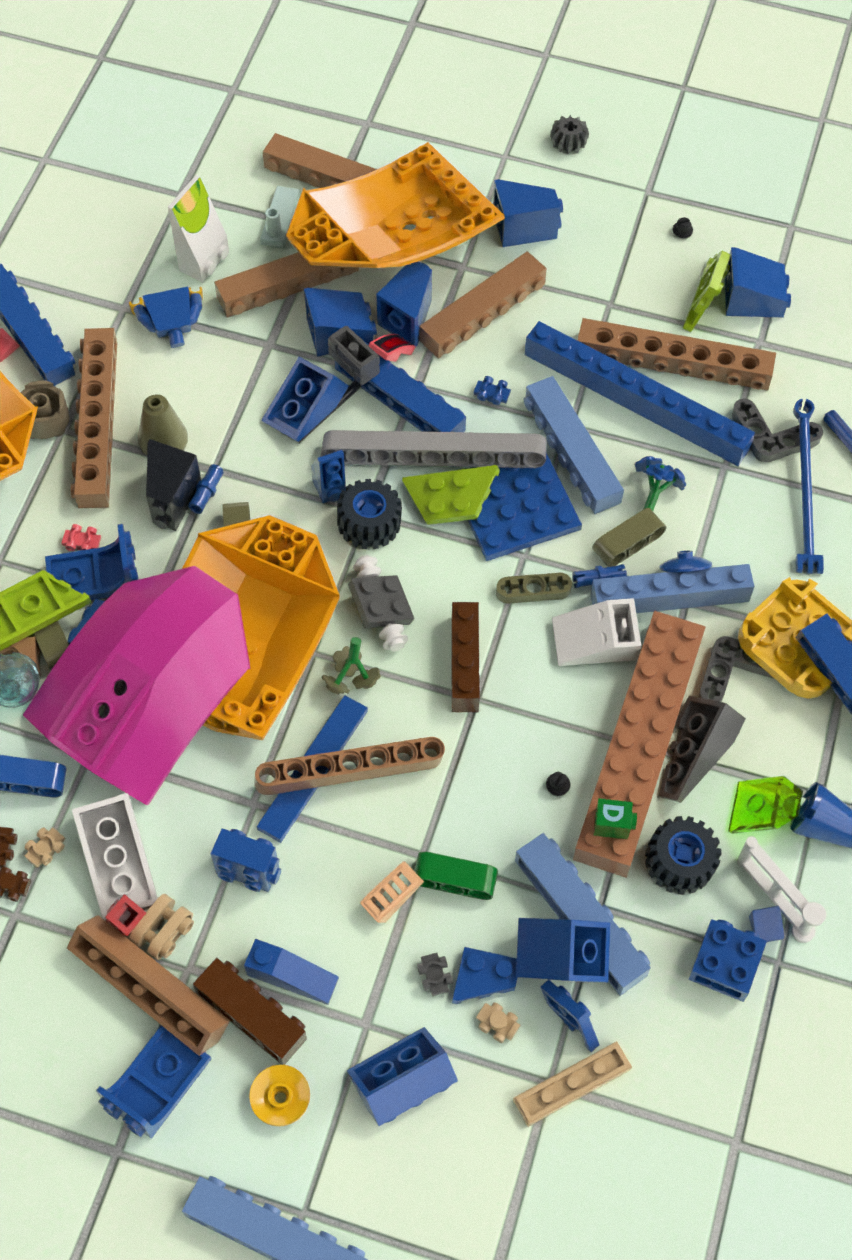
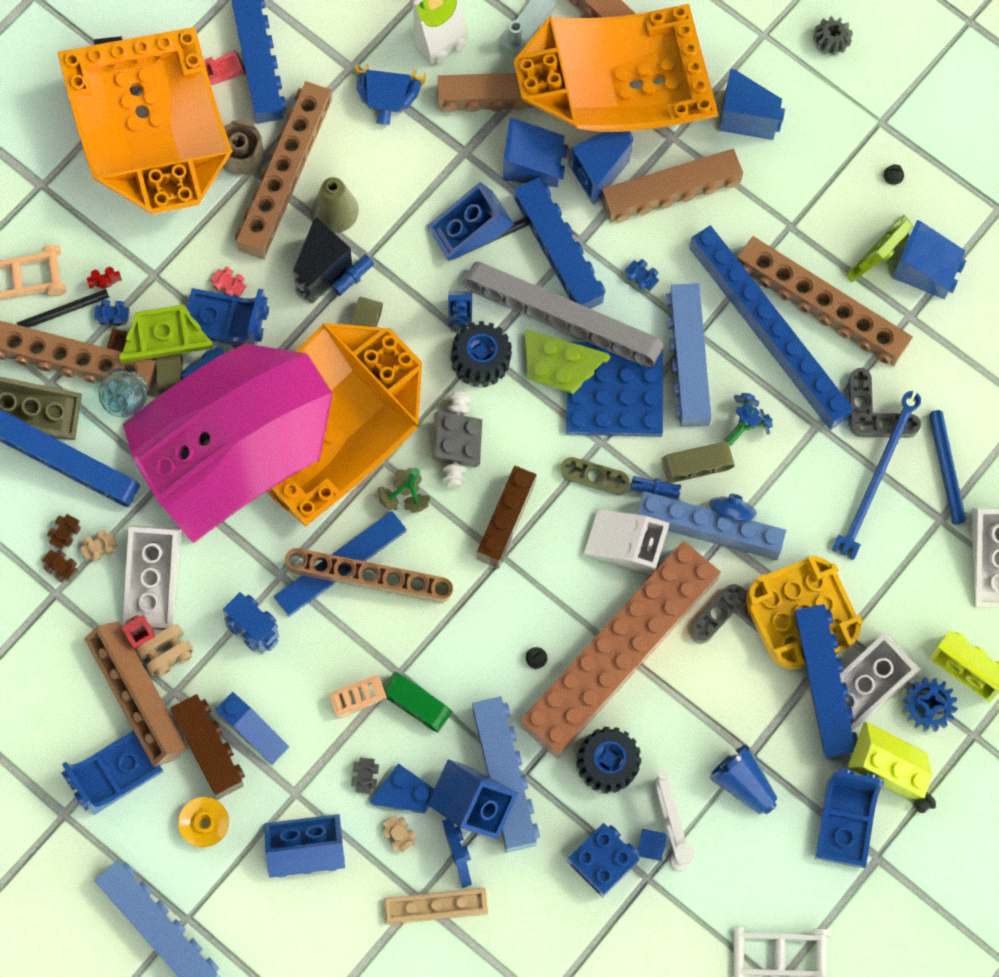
camera: 20 degrees right, 10 degrees up
dark grey brick [328,326,380,385] -> none
slope [368,334,416,362] -> none
green brick [594,798,637,839] -> none
dark grey wedge [659,695,746,803] -> none
clear neon green slope [728,776,803,834] -> none

